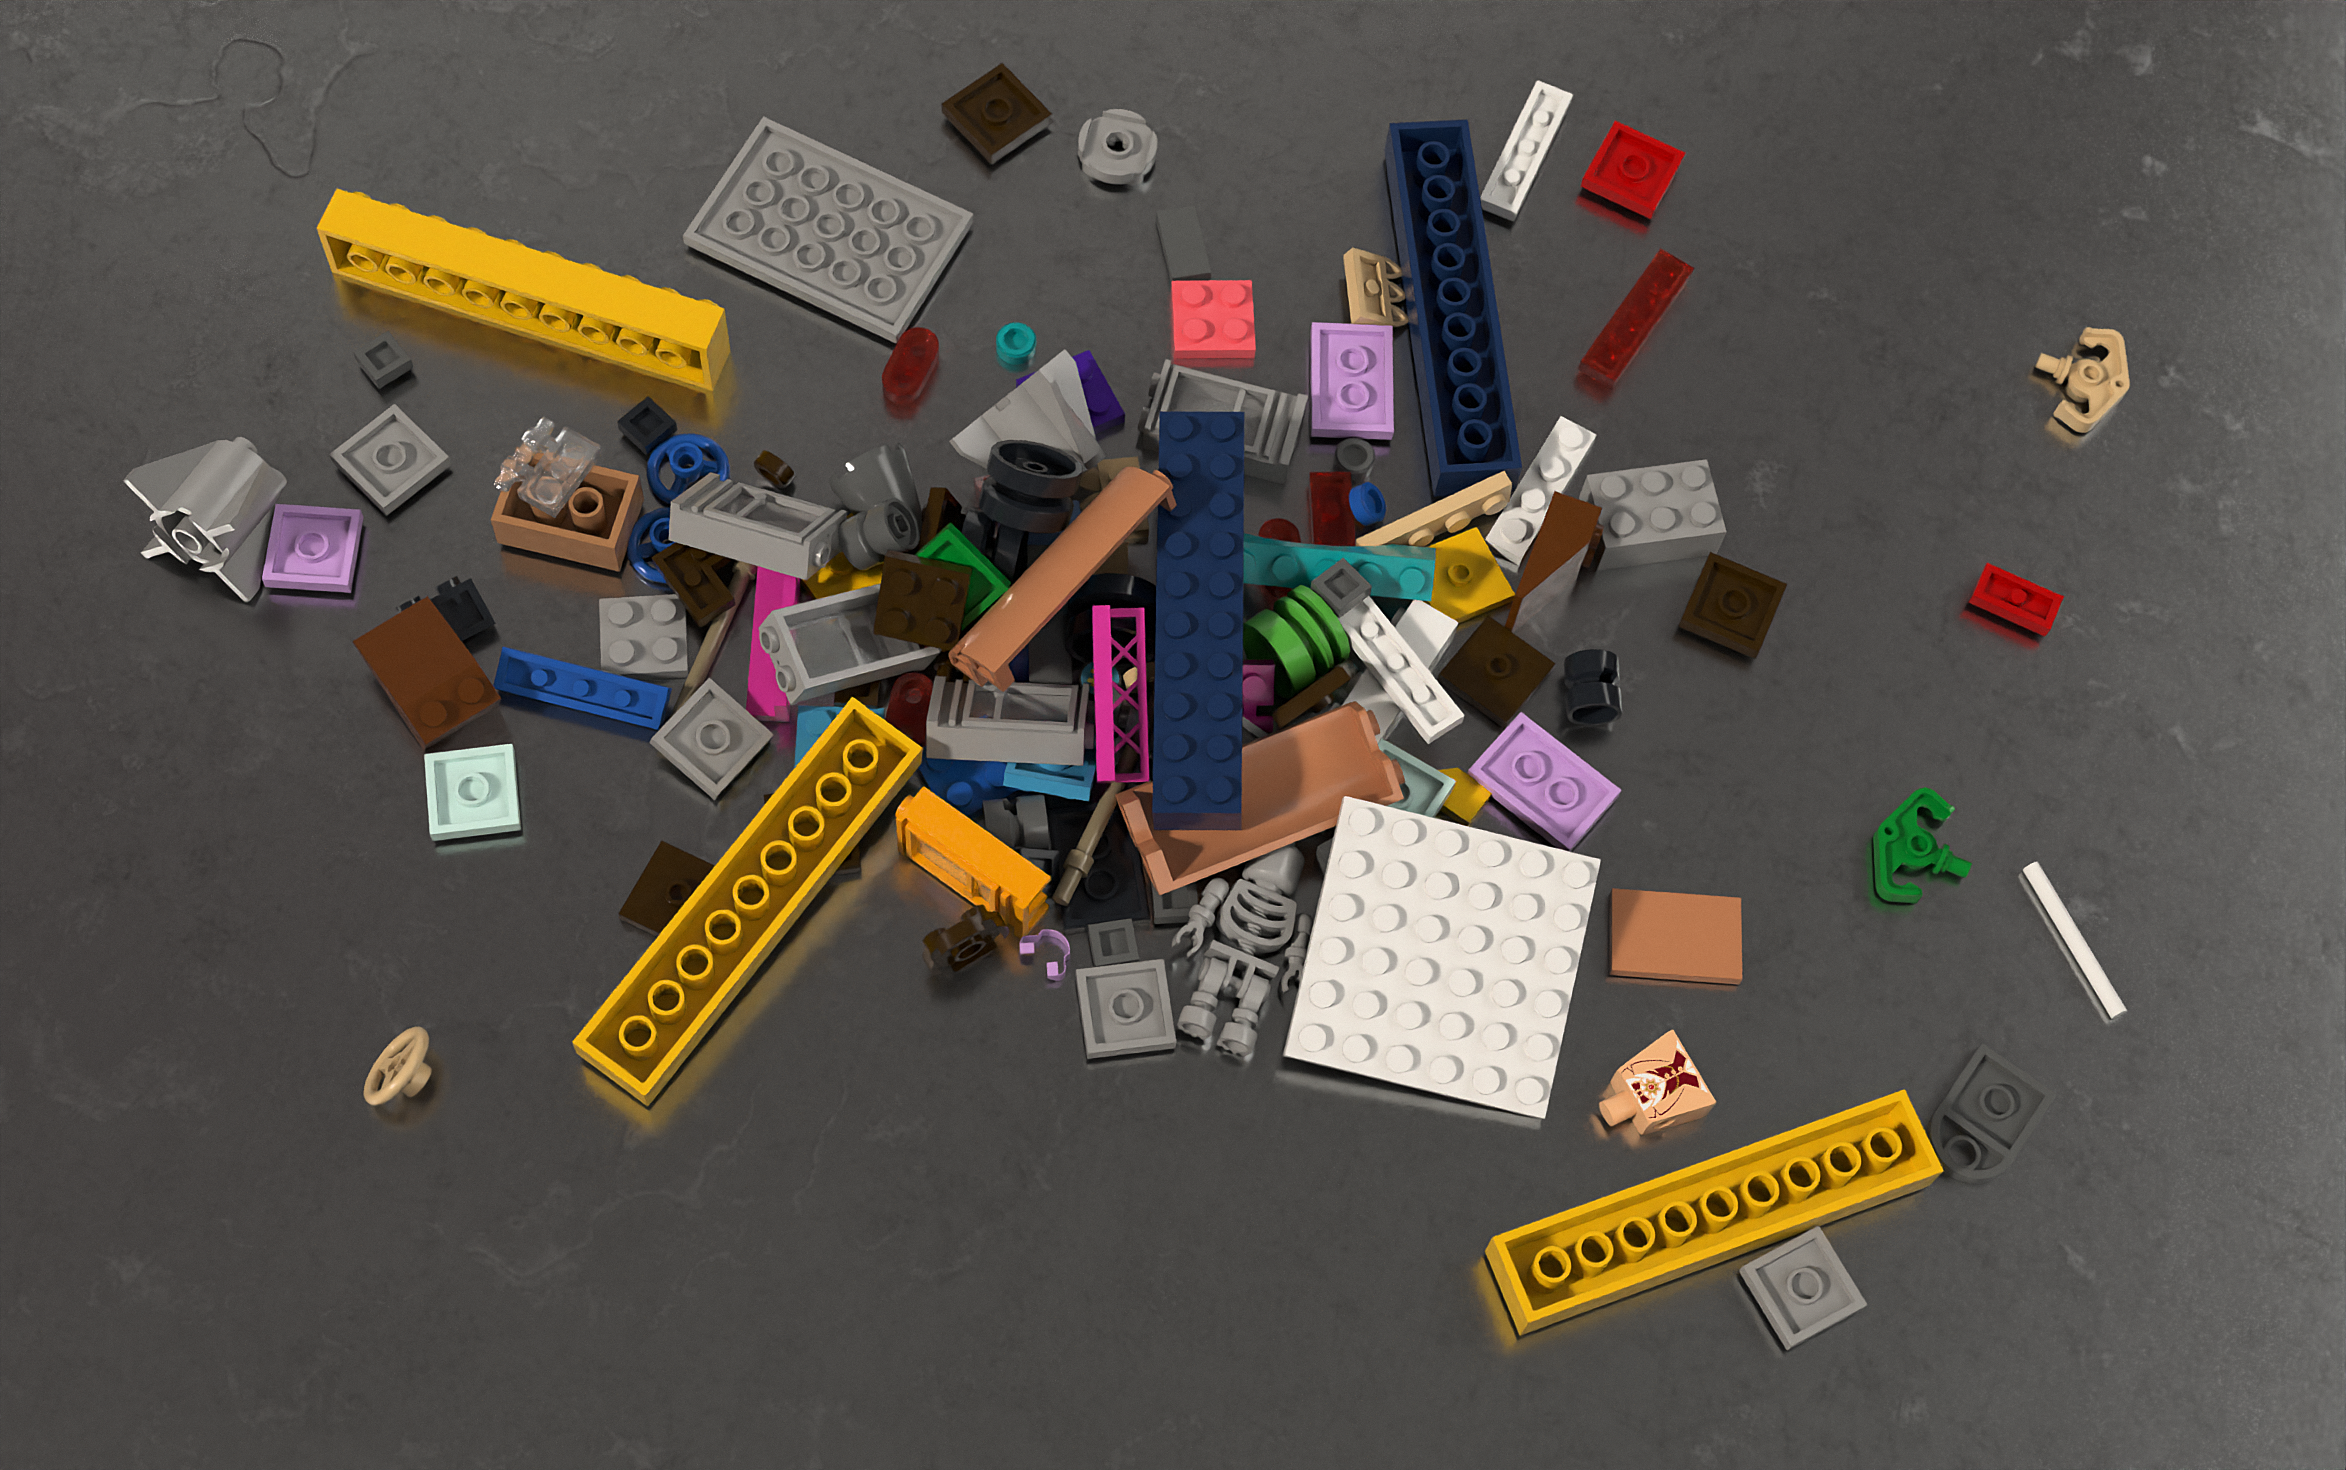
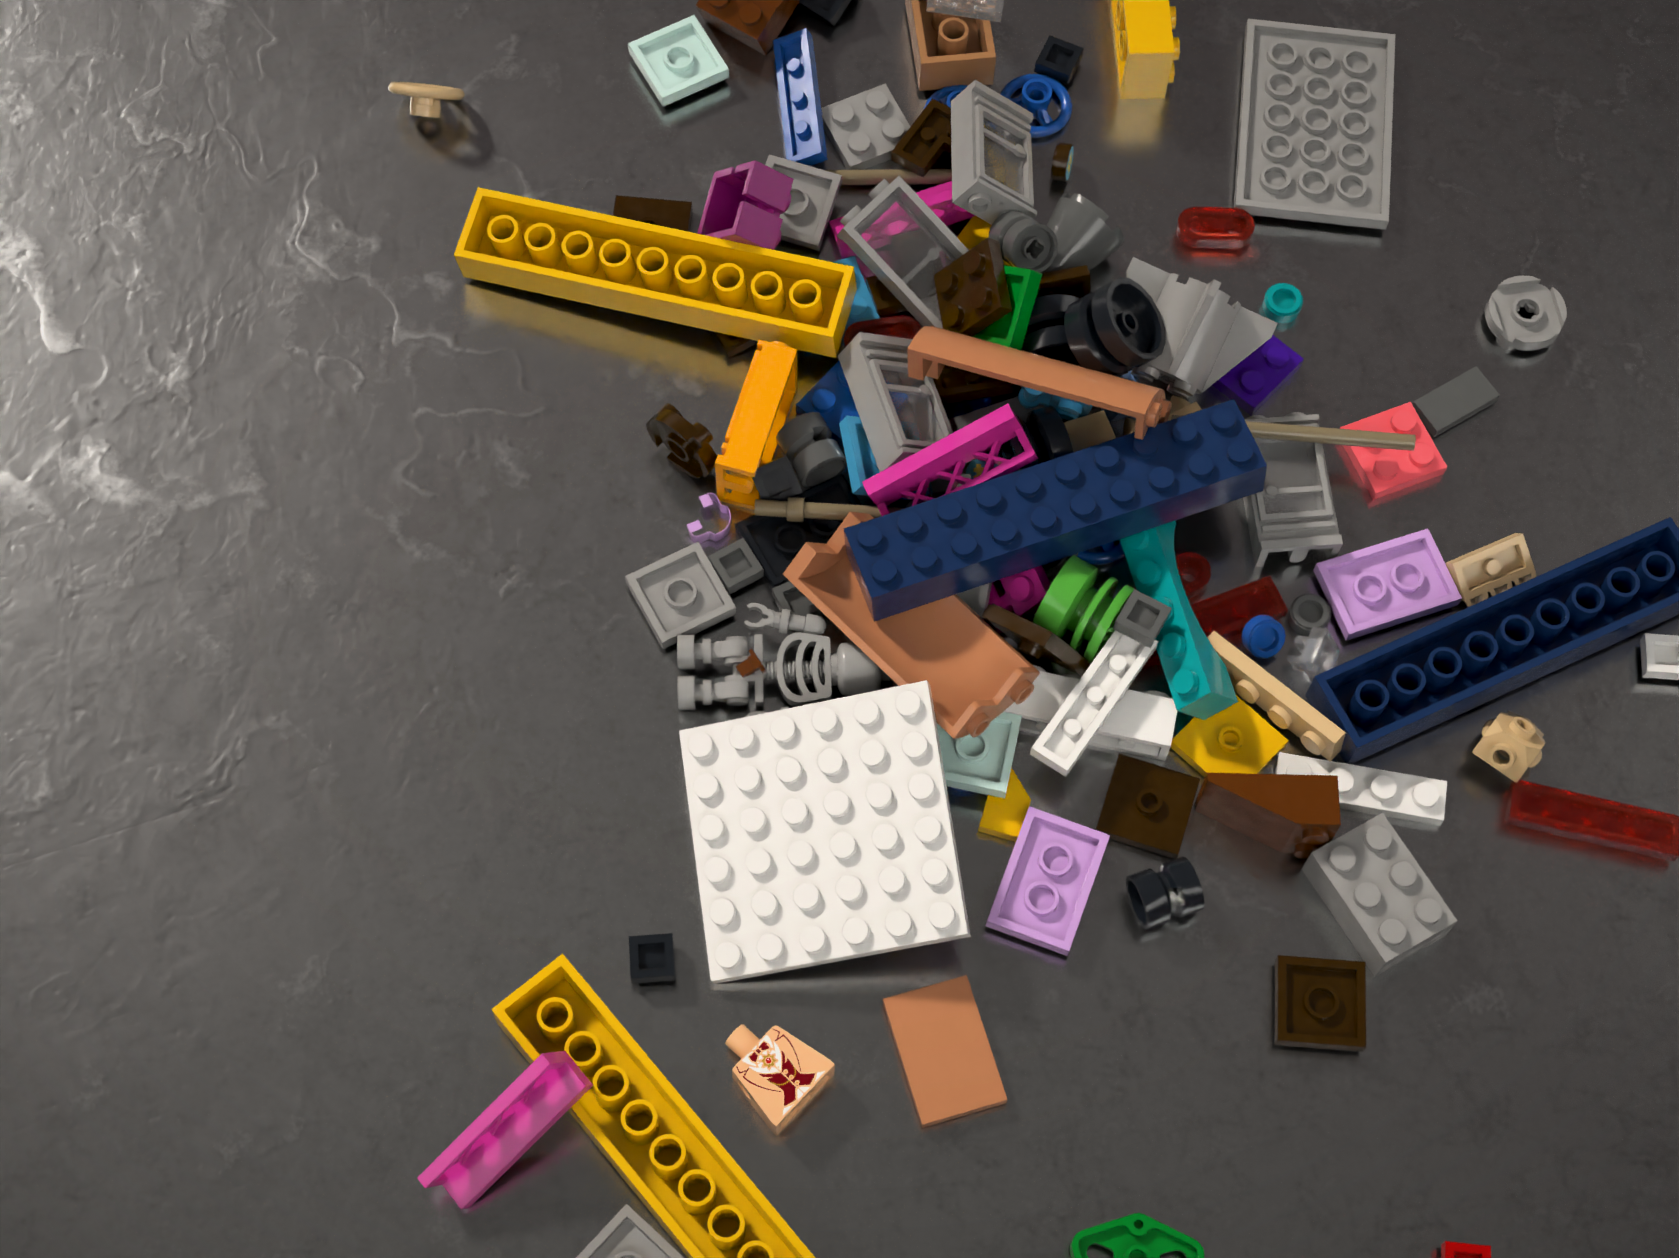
camera: 75 degrees right, 0 degrees up
dark brown plate [941,63,1053,164] -> none
none -> dark pink fence [417,1051,593,1210]
none -> black plate [629,933,675,984]
none -> magenta piece [697,160,794,250]
none -> reddish brown piece [736,649,766,678]
none -> dark tan bar [1171,415,1416,451]
none -> clear tile [1287,627,1341,682]
none -> tan hand [1472,711,1546,783]

